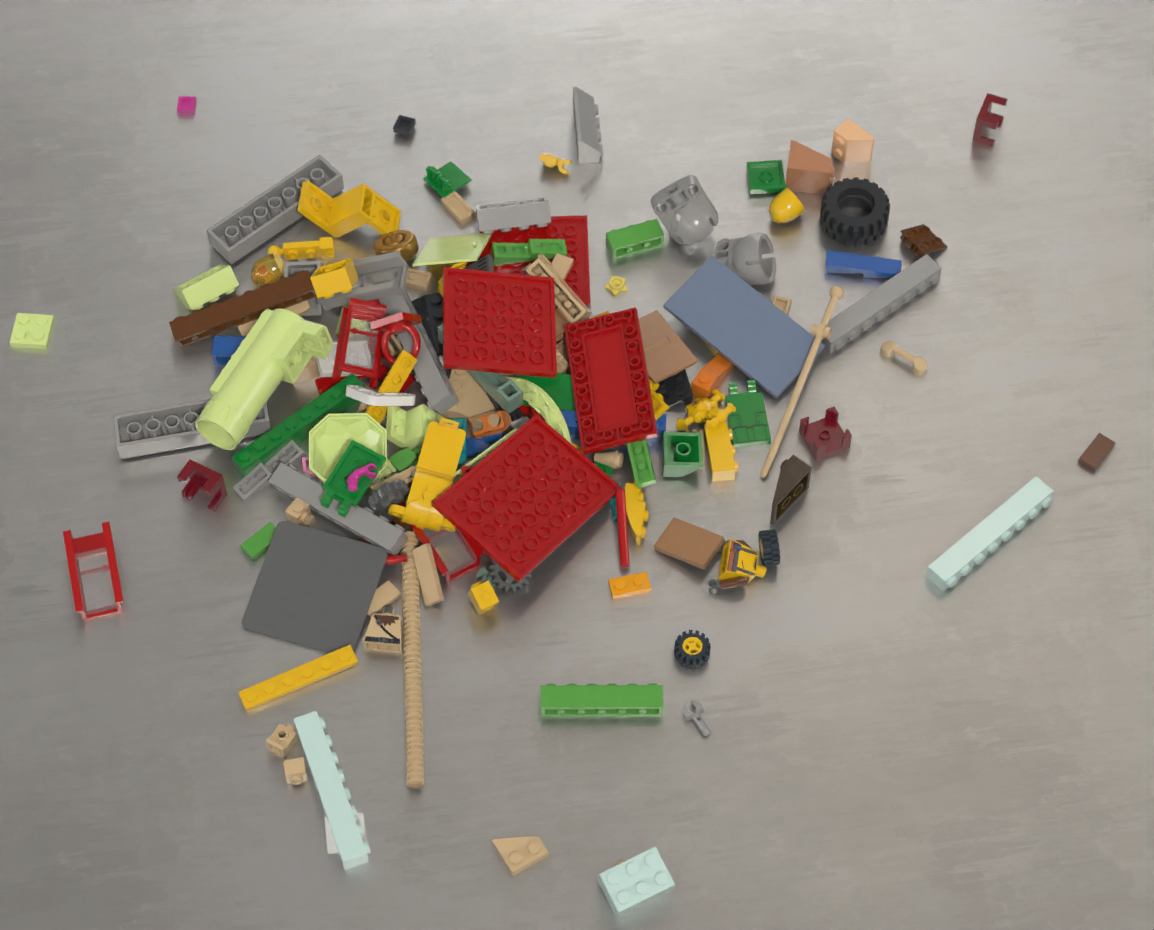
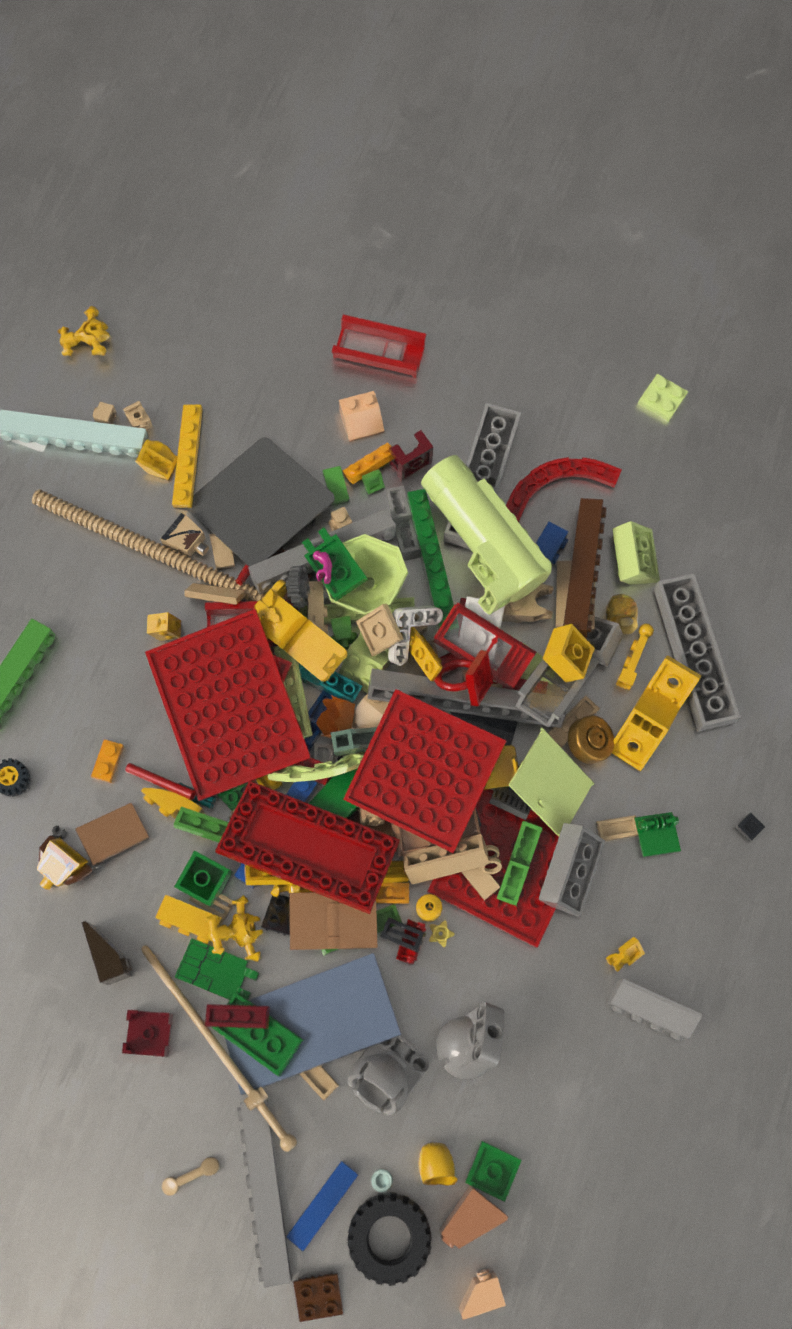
camera: 115 degrees right, 15 degrees up
bright green brick [606,219,664,260] -> none
orange slope [691,354,733,399] -> none
black wheel [758,529,780,566] -> none
none -> yellow piece [58,306,110,356]
none -> yellow slope [135,440,177,480]
none -> dark red tile [205,1004,270,1029]
none -> green tile [212,991,304,1077]
none -> light nougat slope [339,391,384,442]
none -> light orange plate [342,443,394,484]
none -> tan tile [356,603,404,657]
none -> bright green tile [362,469,385,494]
none -> light aqua tile [371,1169,393,1192]
none -> black tile [380,917,426,953]
none -> red hinge [396,919,426,965]
none -> yellow head [416,894,442,922]
none -> red plate [506,457,622,523]

